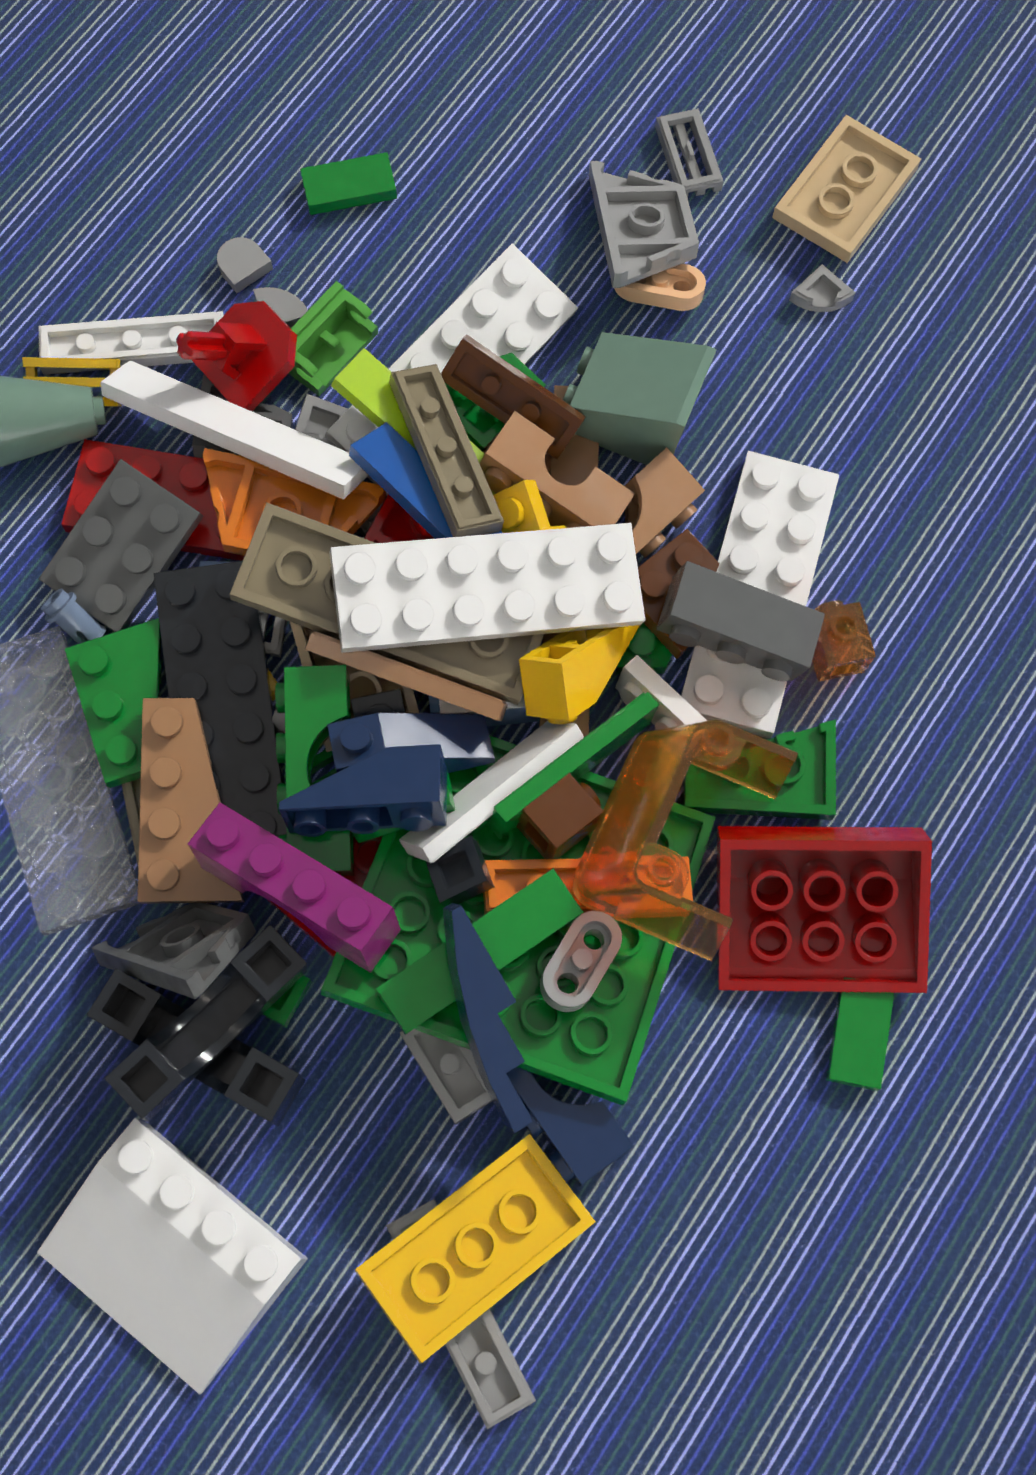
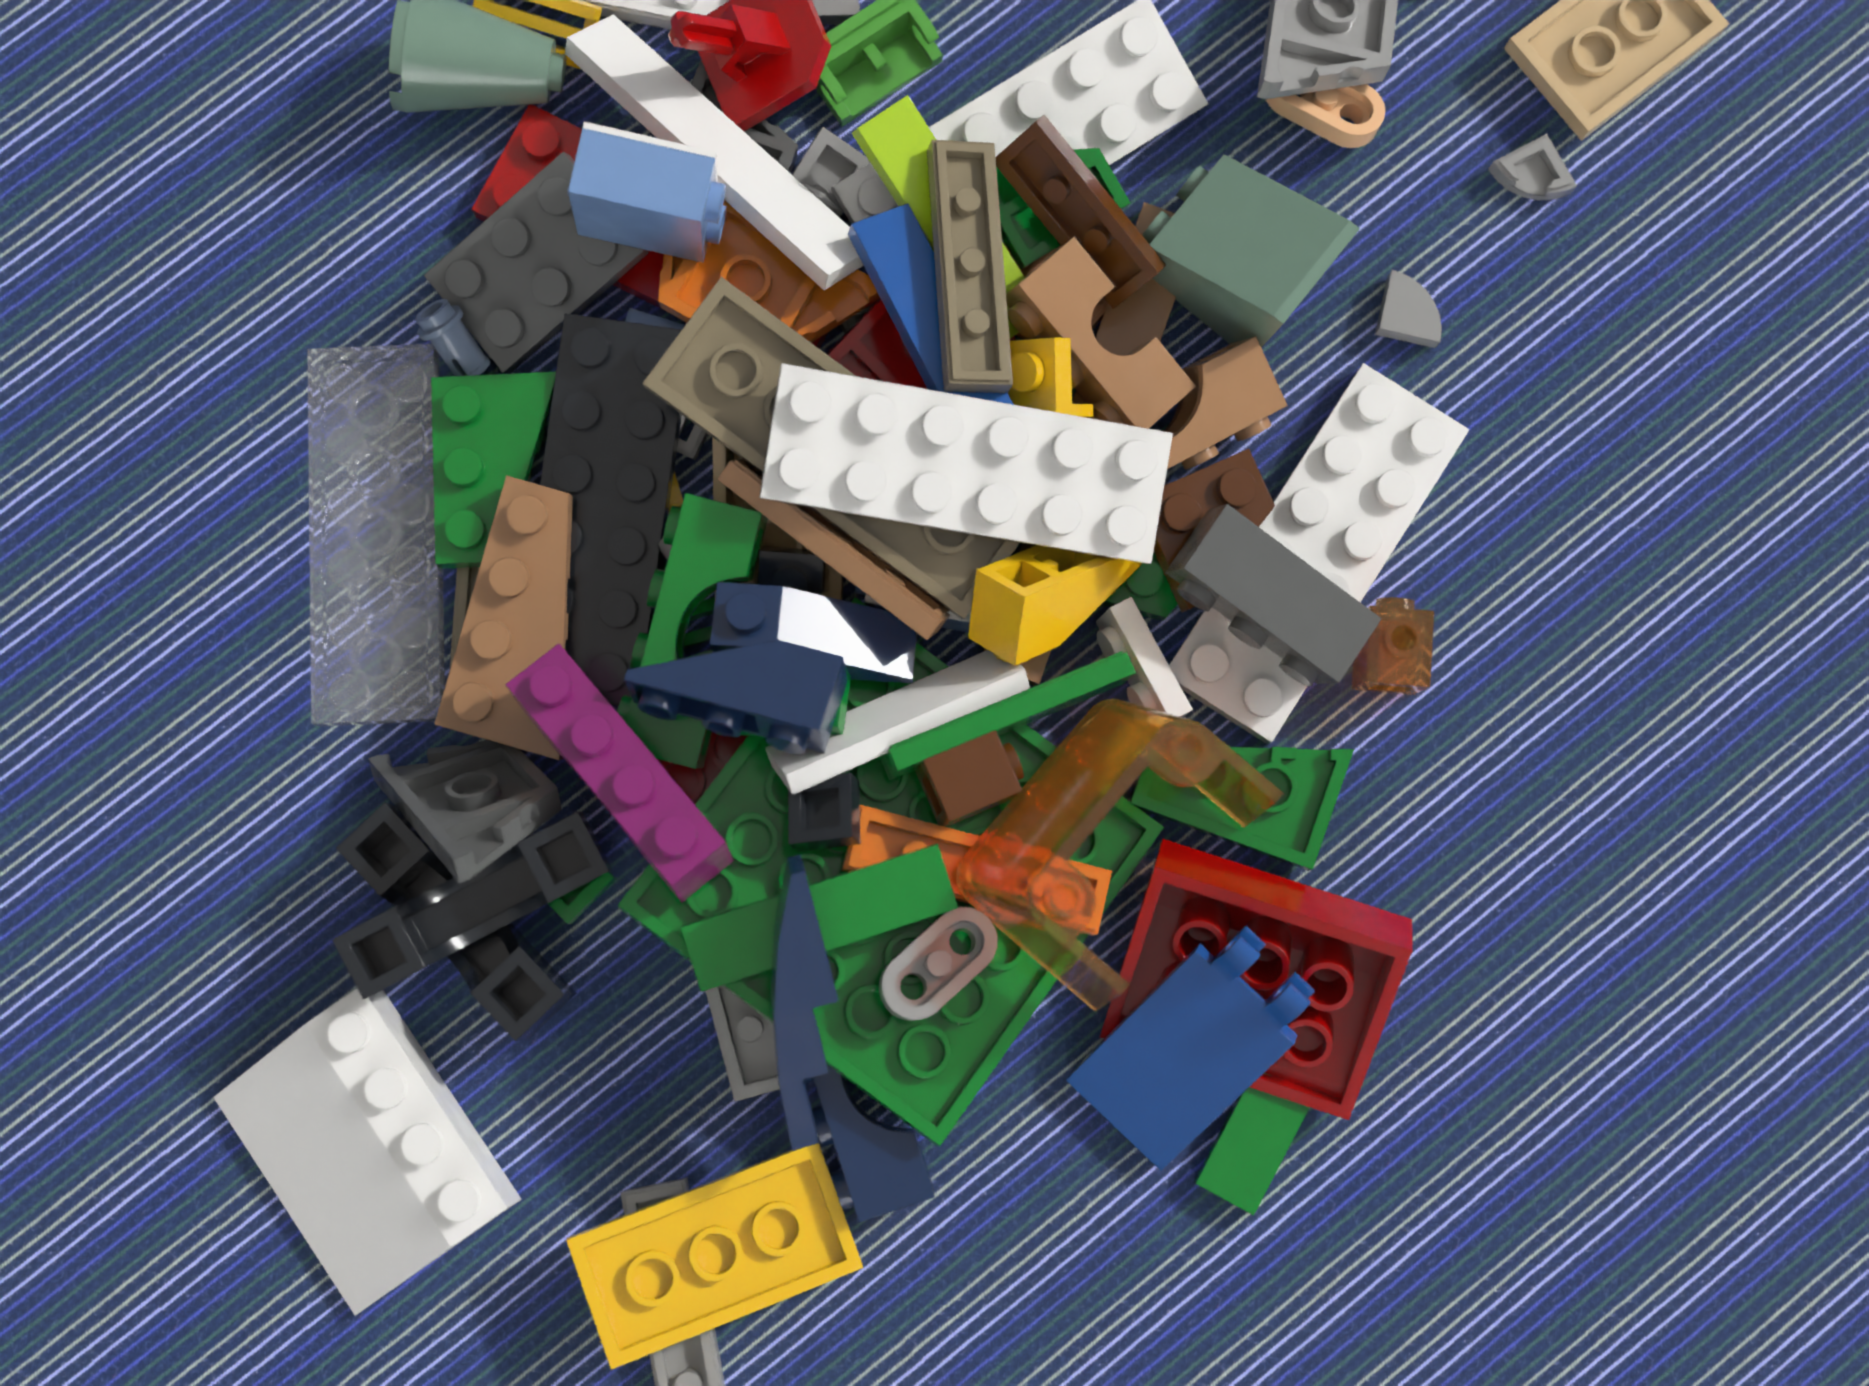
camera: 15 degrees right, 10 degrees up
none -> medium blue piece [568,122,726,263]
none -> blue tile [1066,926,1315,1171]
none -> light grey tile [1375,270,1441,348]

